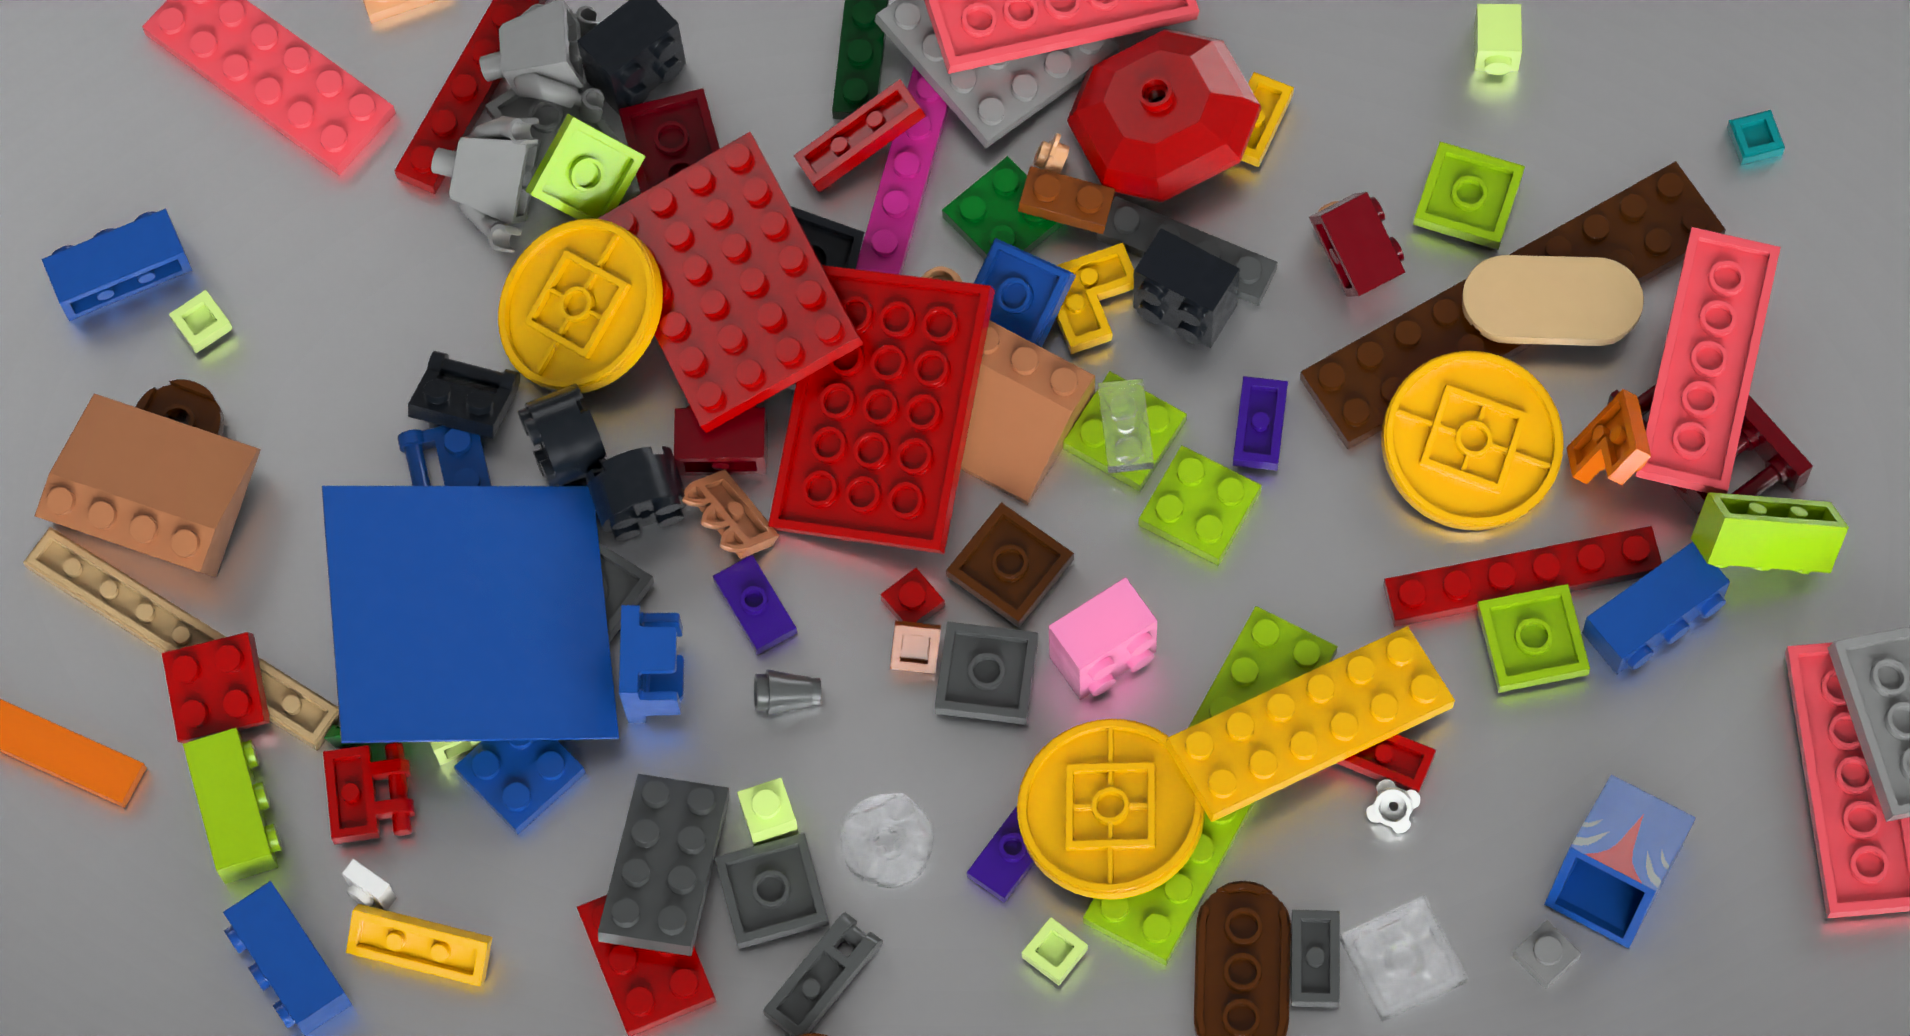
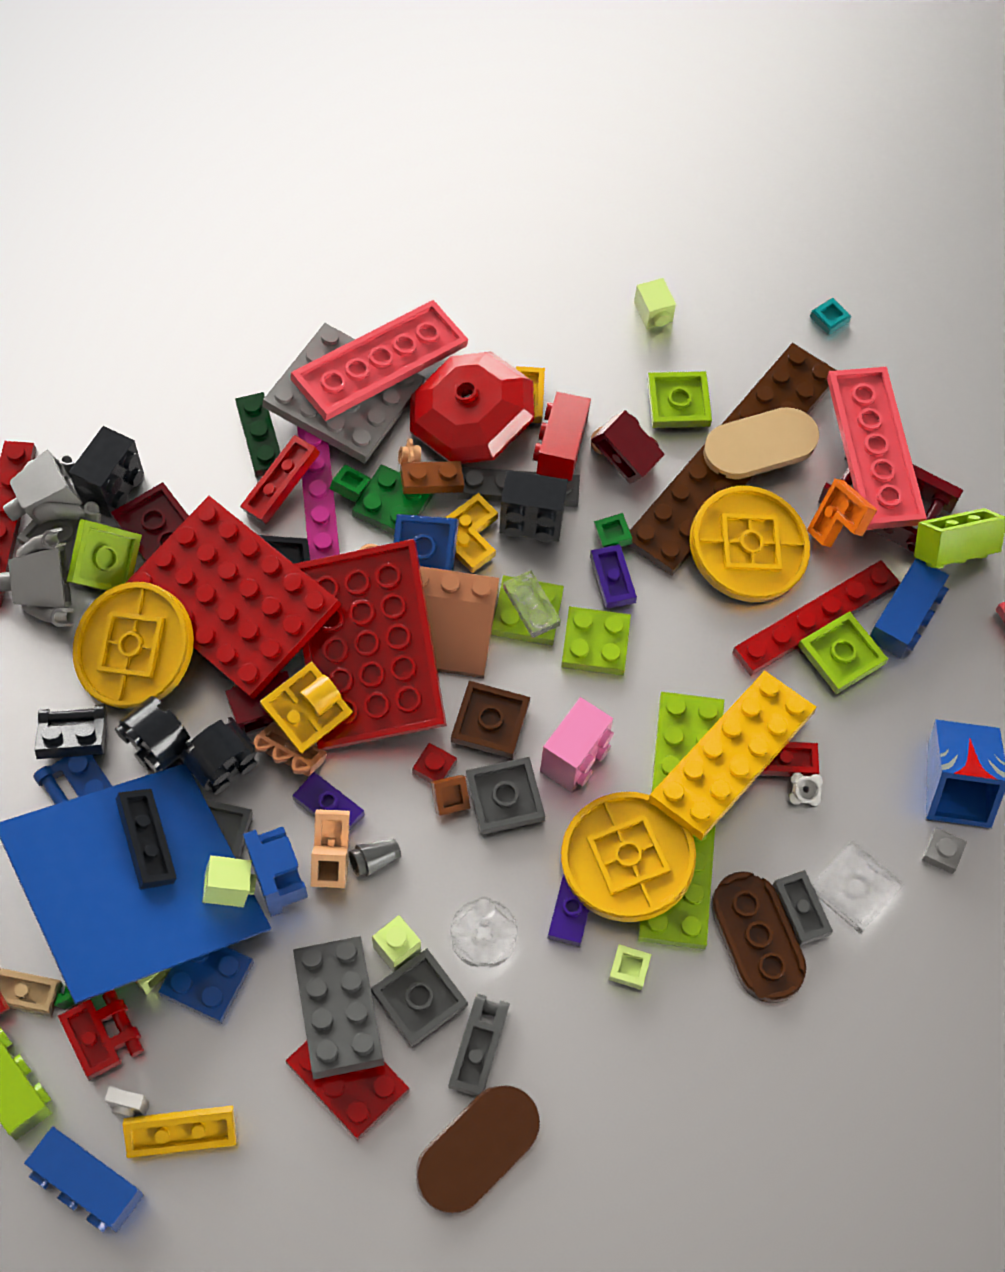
camera: 30 degrees left, 5 degrees down
none -> black plate [116,789,177,890]
none -> yellowish green brick [202,855,256,907]
none -> yellow plate [260,661,353,754]
none -> light nougat brick [311,810,350,888]
none -> green plate [329,464,371,503]
none -> brick [533,391,591,481]
none -> green plate [594,513,633,548]

